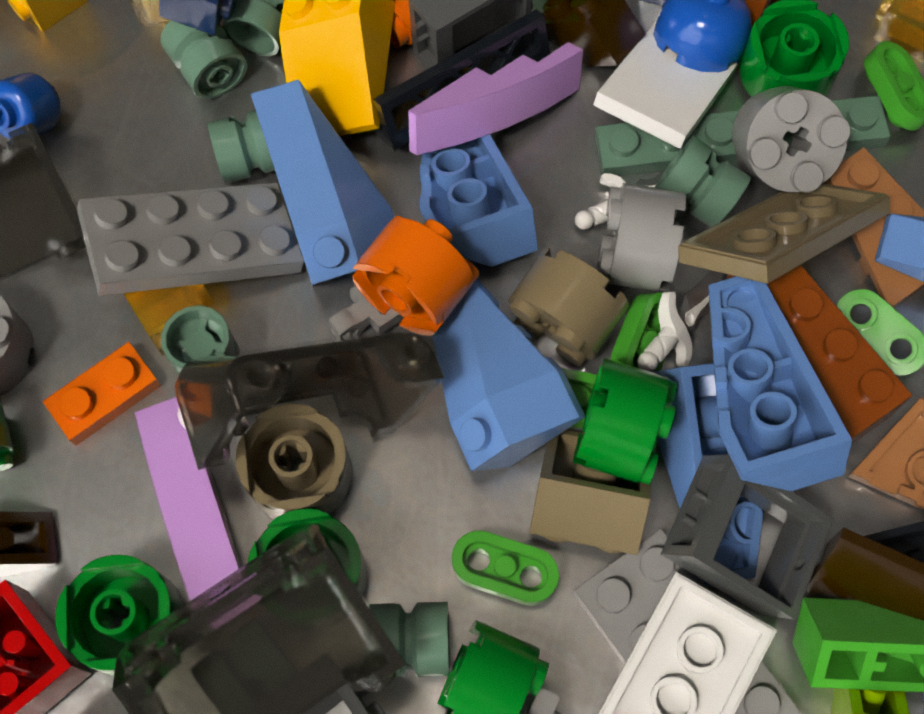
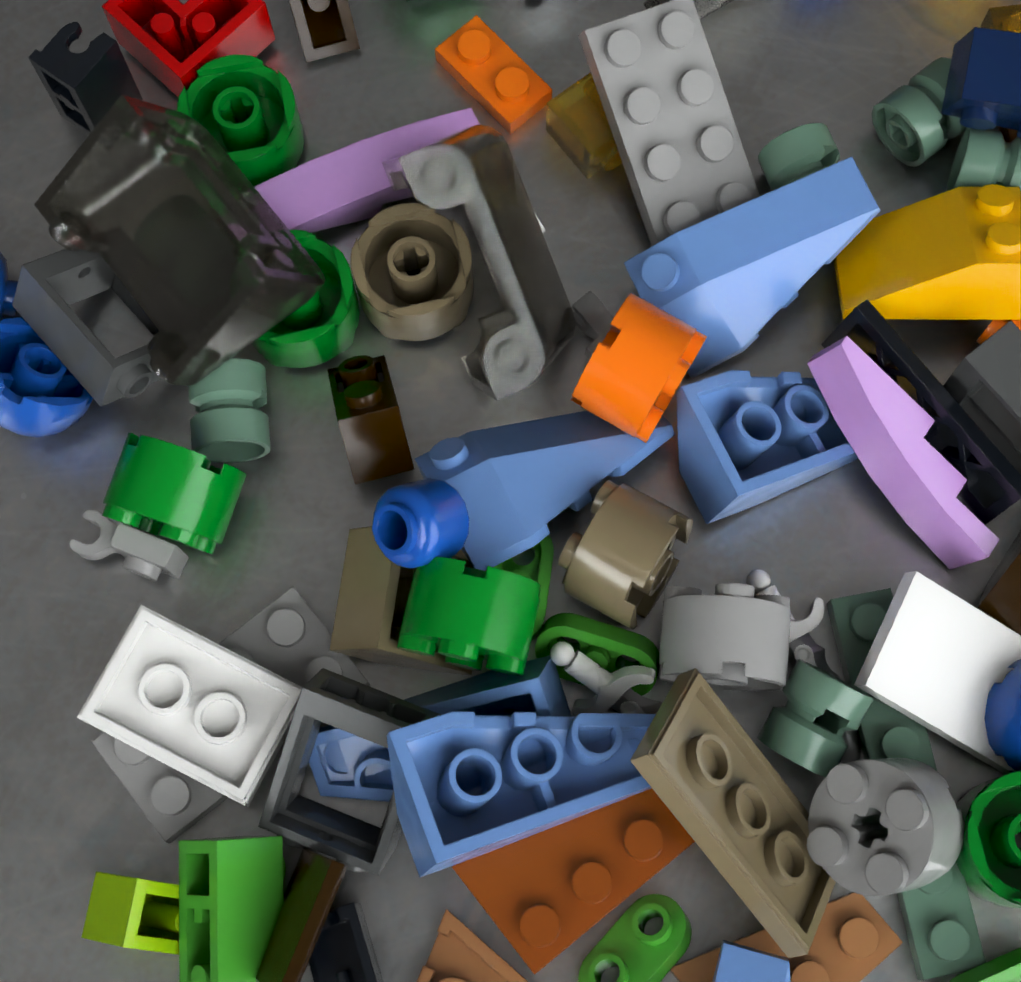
camera: 85 degrees right, 5 degrees up
sand green wheel [161,305,242,384] -> none
bright green plate [452,531,559,606] -> none
none -> dark brown slope [327,355,414,485]
none -> blue head [372,478,469,569]

